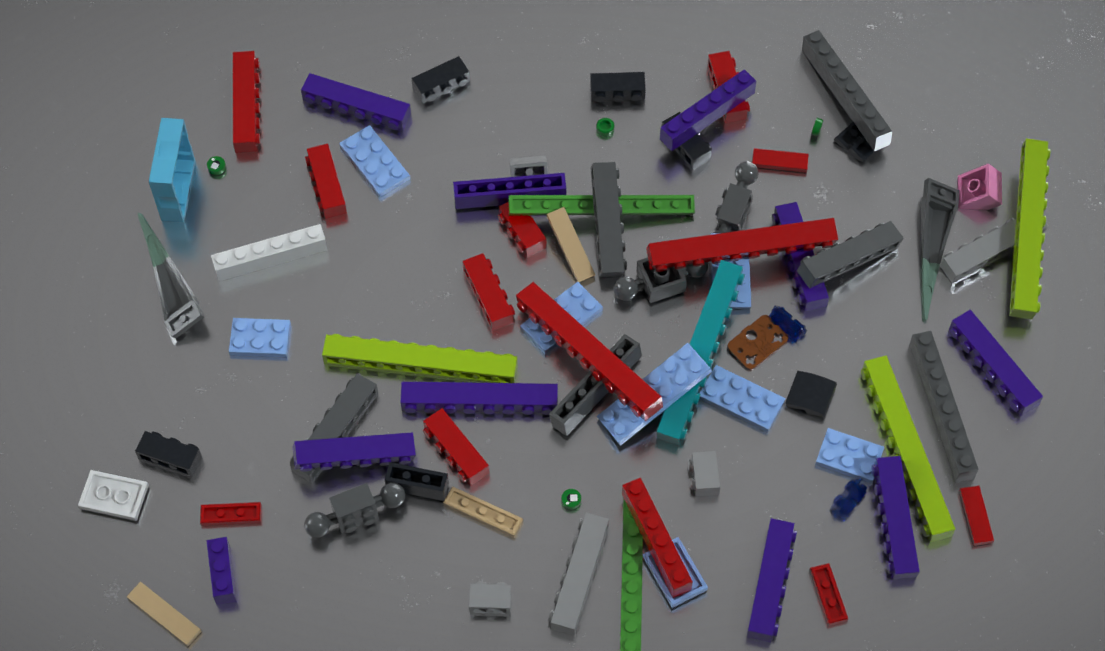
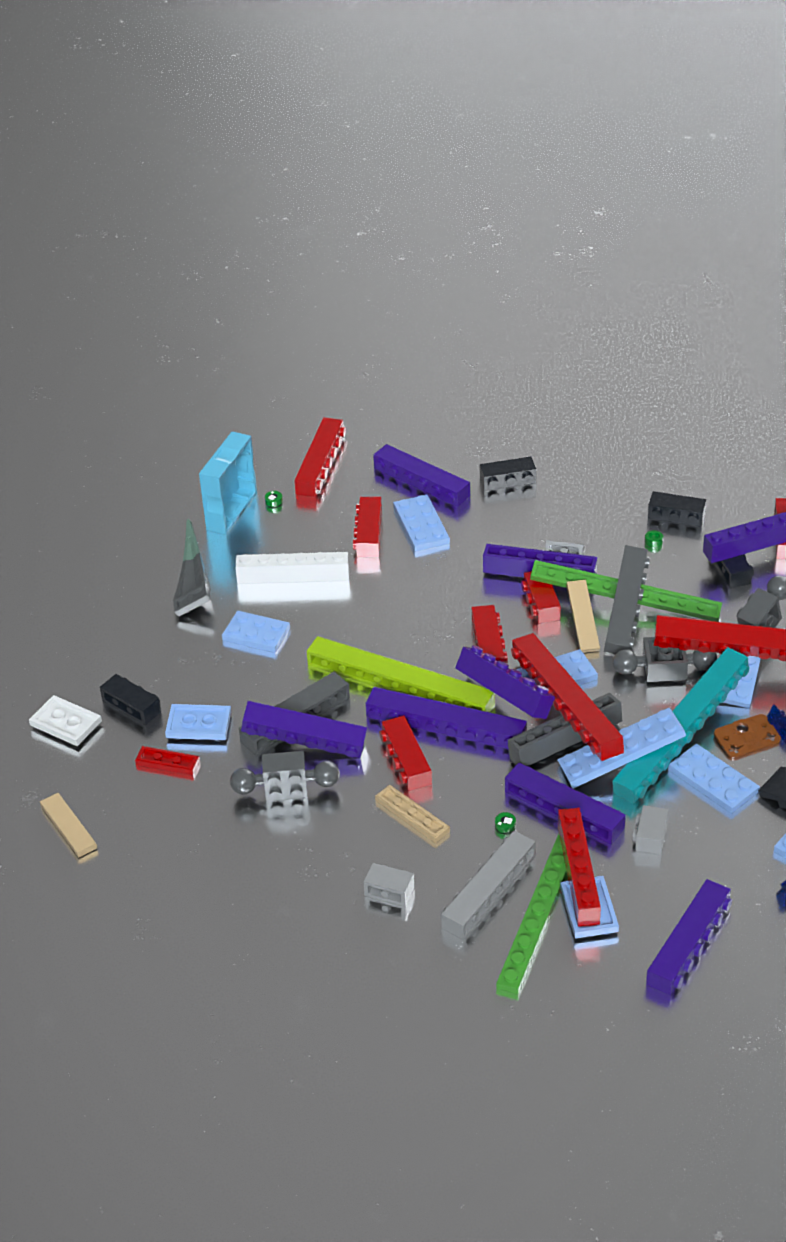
camera: 20 degrees right, 20 degrees down
dark purple brick [206,537,237,605] -> none
black brick [385,462,449,501] -> none
red tile [809,563,848,626] -> none
none -> light blue plate [165,704,231,740]
none -> dark purple brick [455,645,555,719]
none -> dark purple brick [505,763,626,845]

